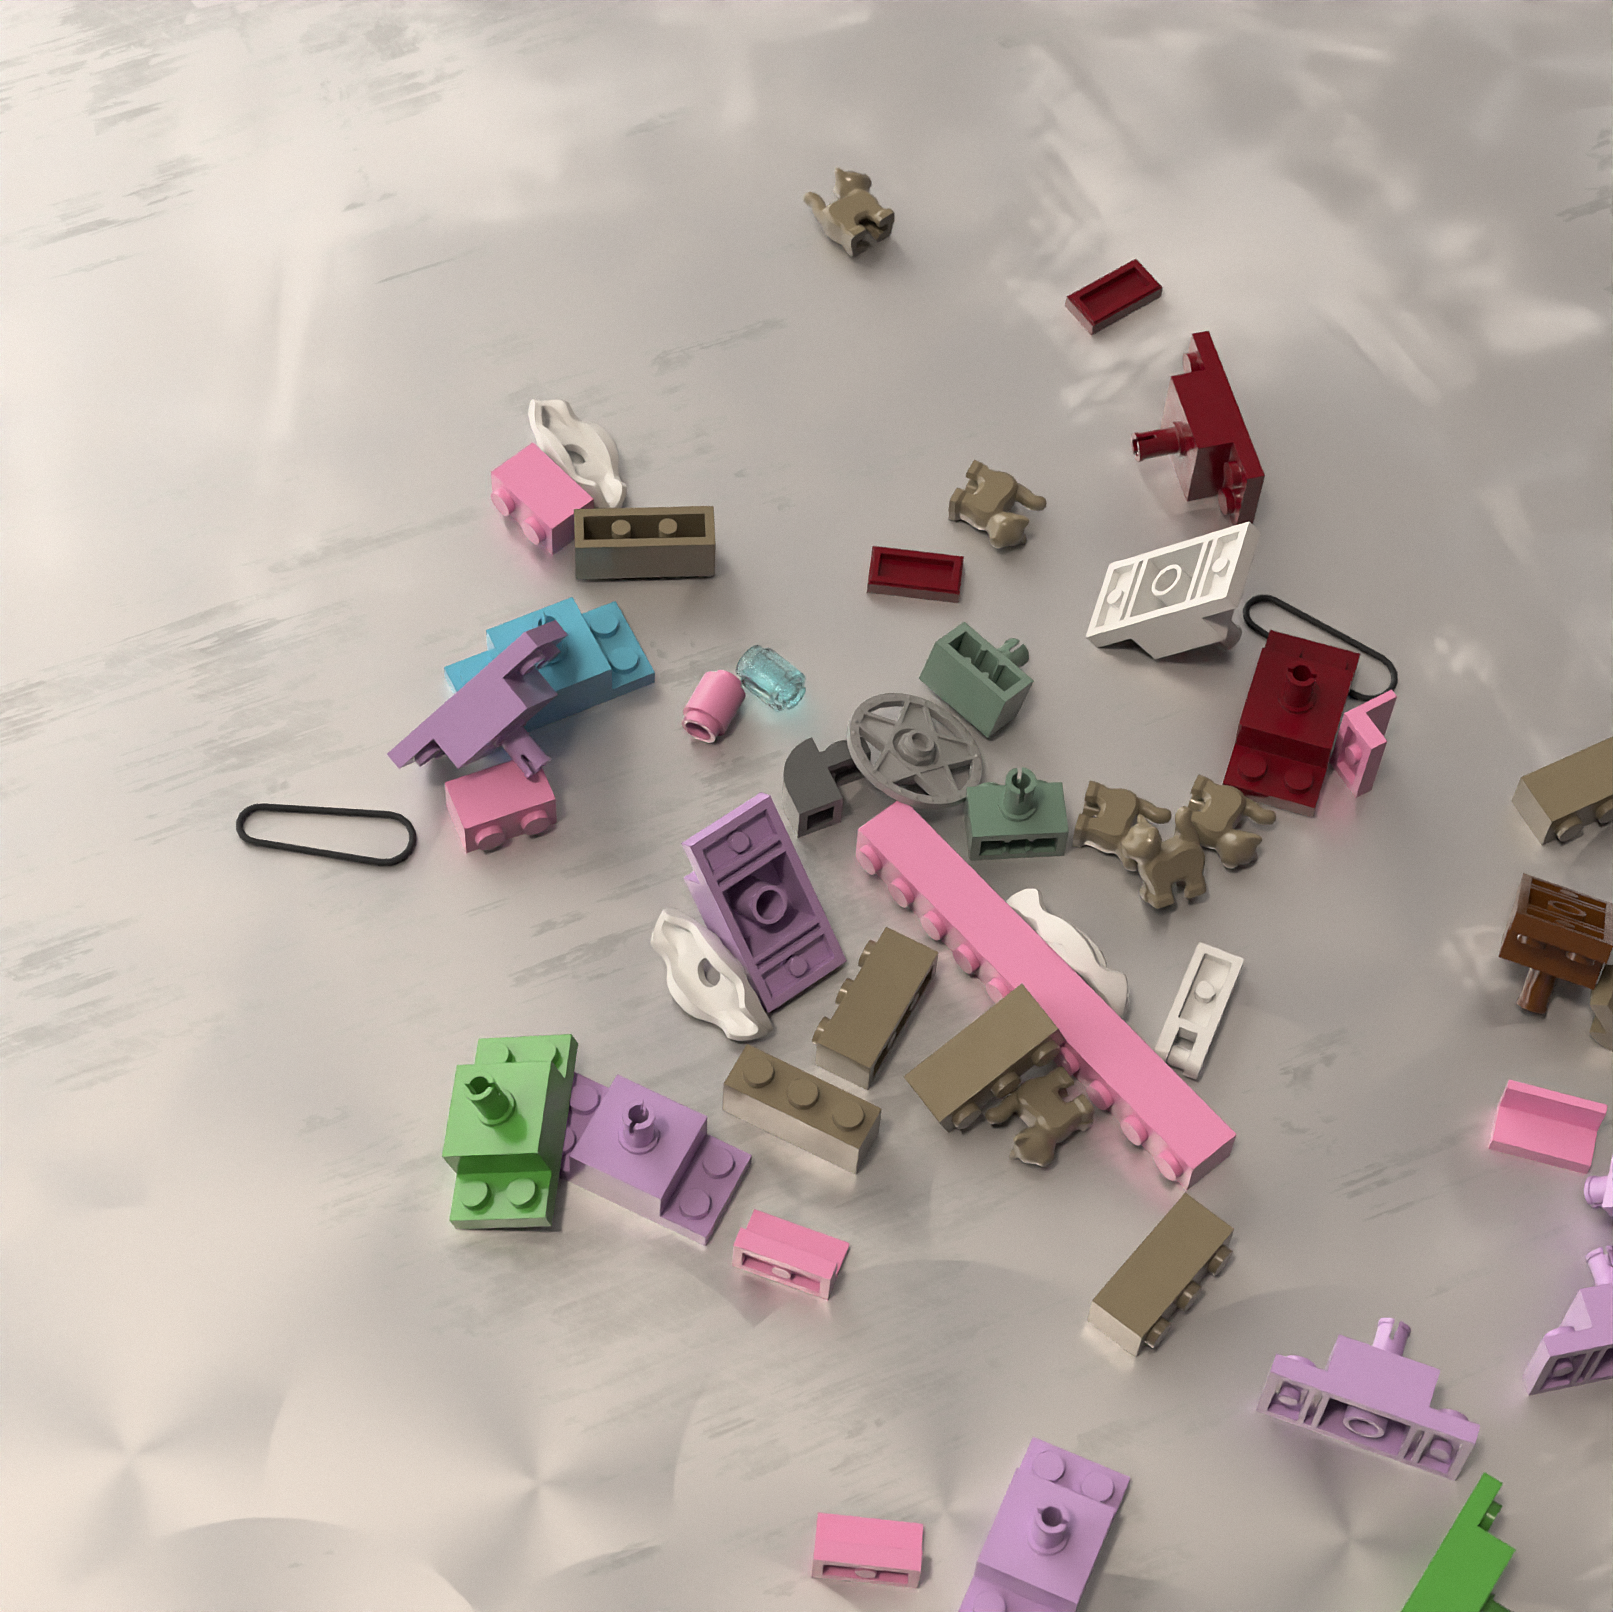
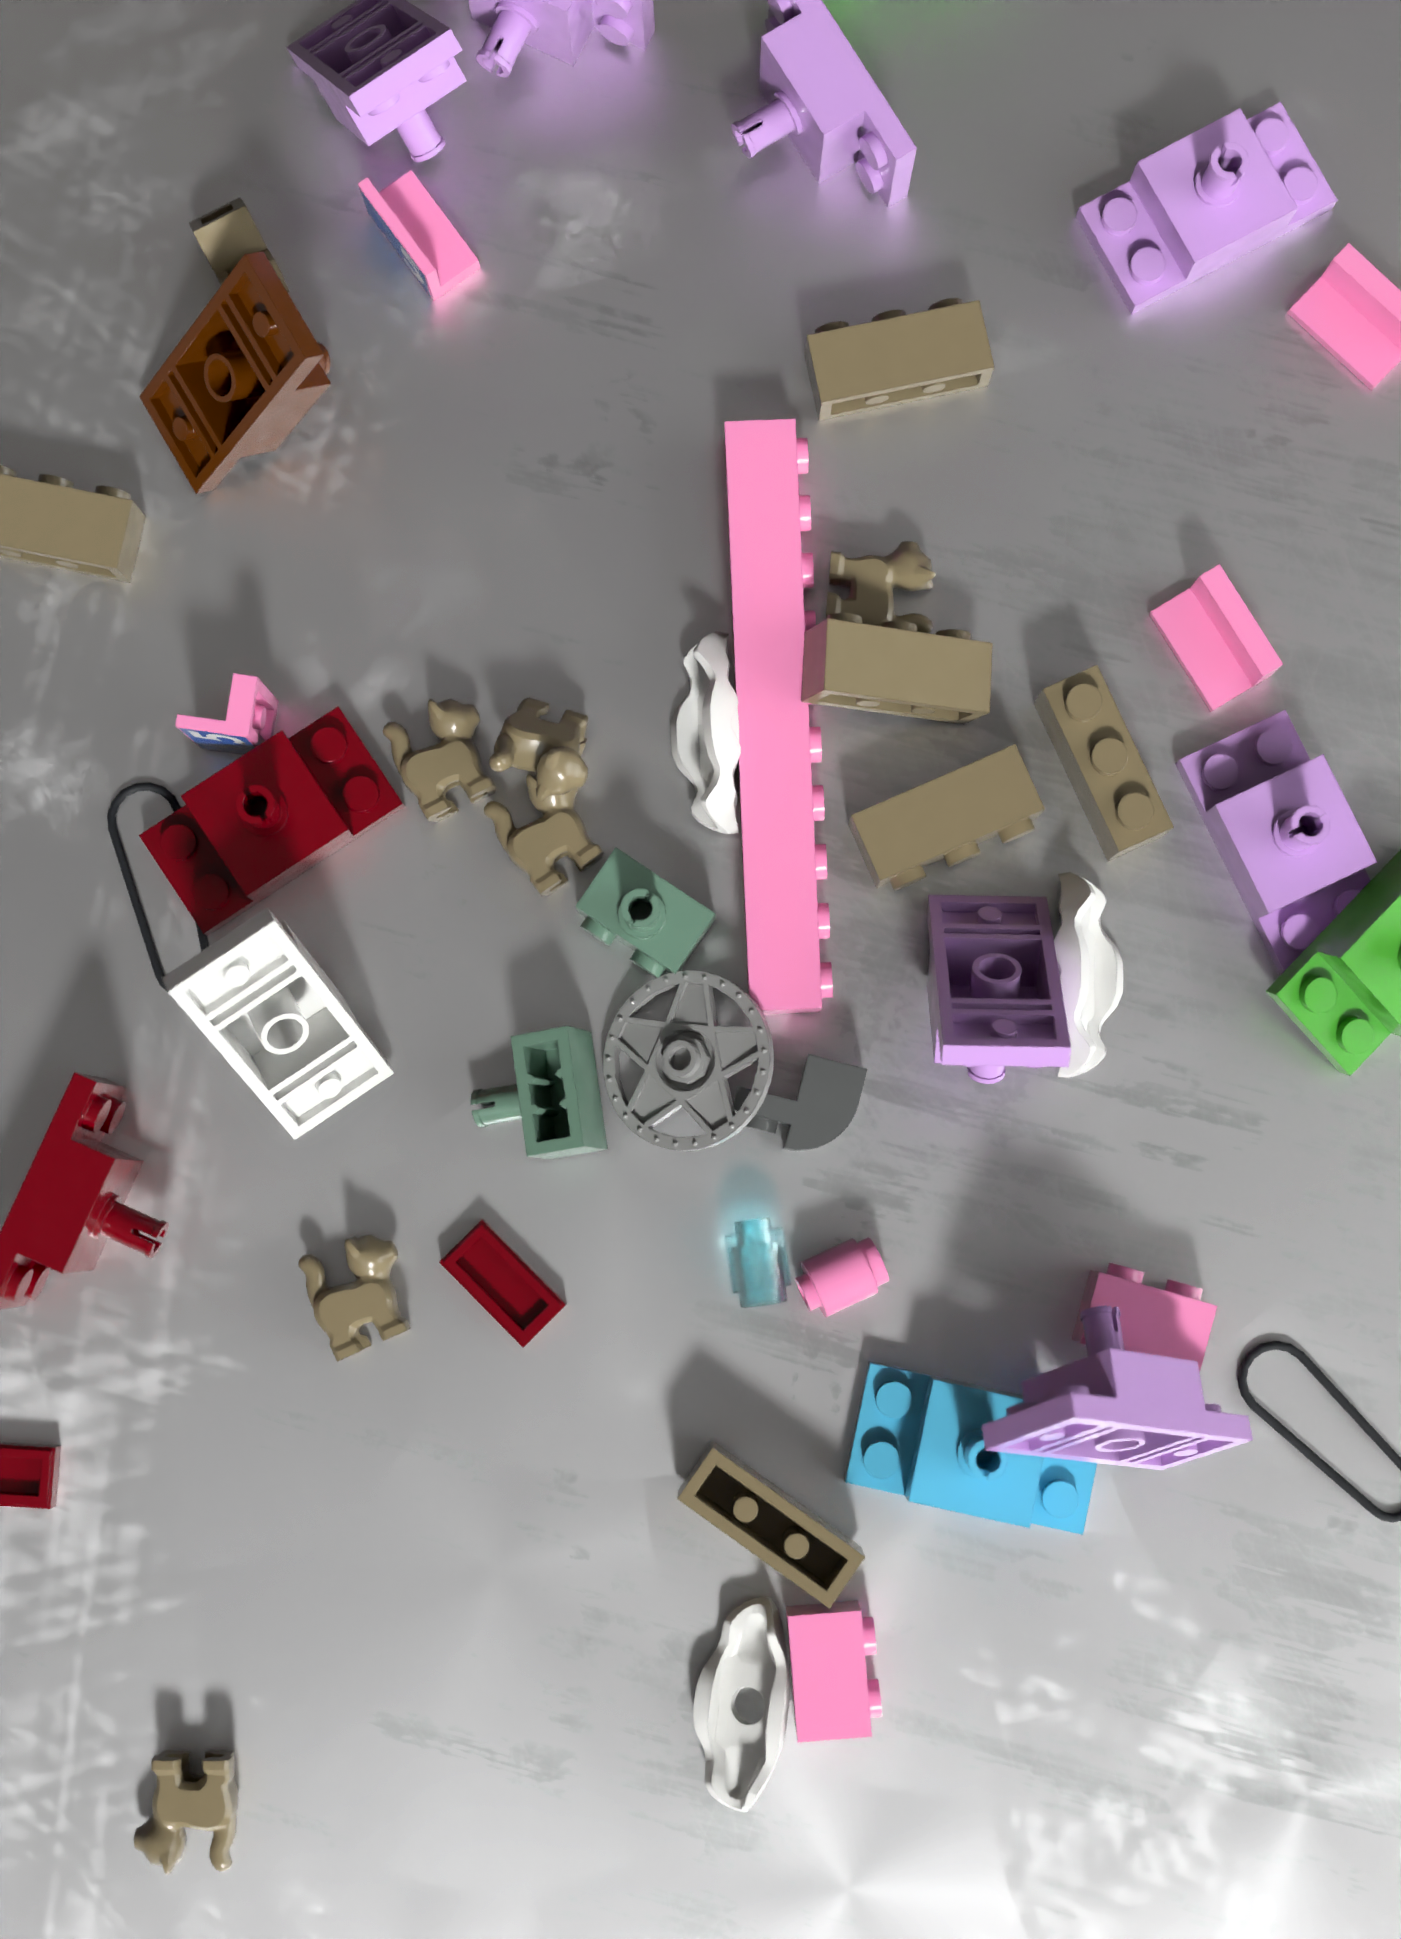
camera: 135 degrees left, 25 degrees up
white plate [1154,942,1244,1080] -> none

